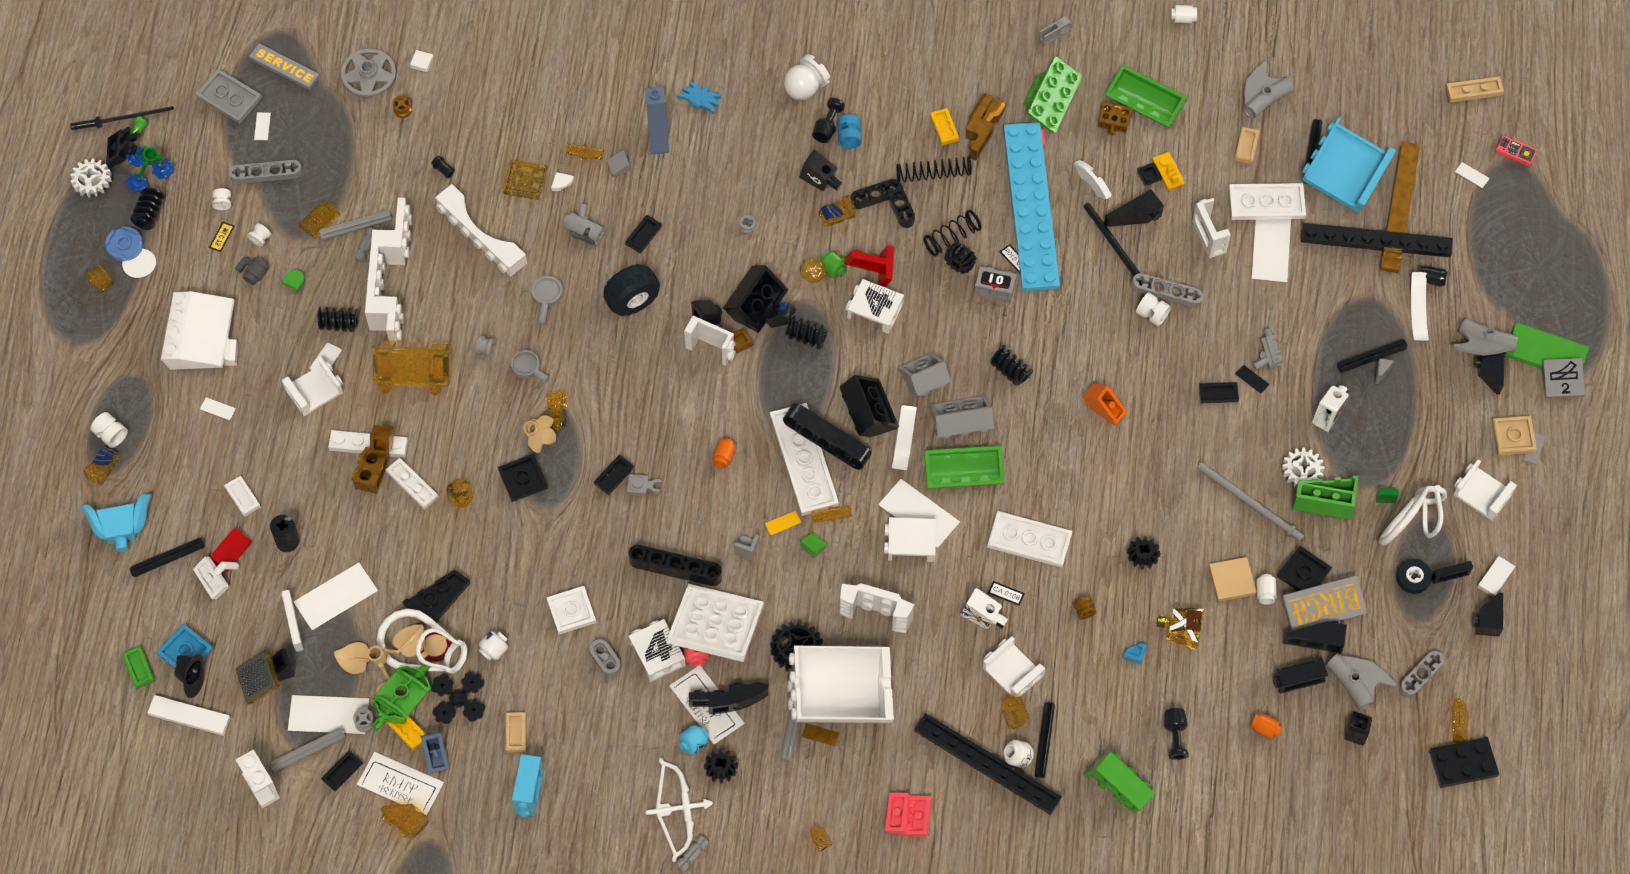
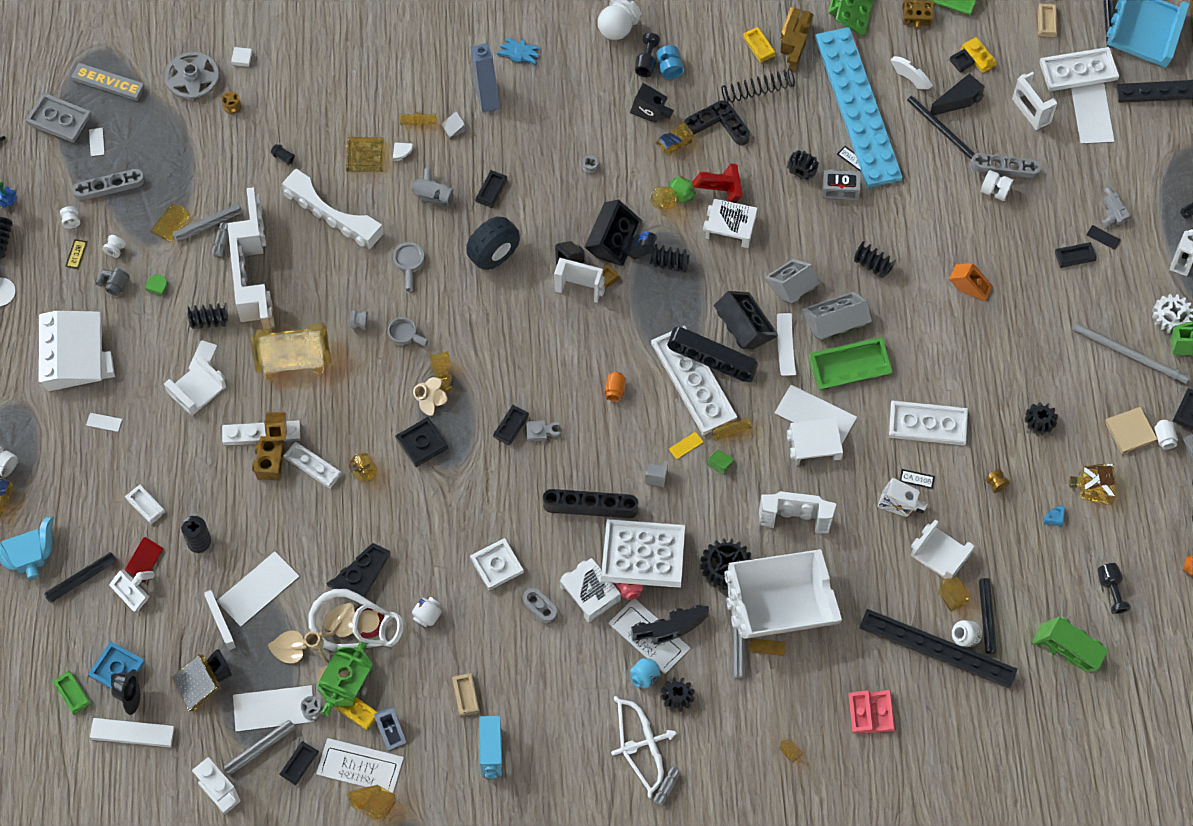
camera: 10 degrees left, 0 degrees up
black plant [431,672,485,724] -> none
black piece [923,210,982,257] -> none

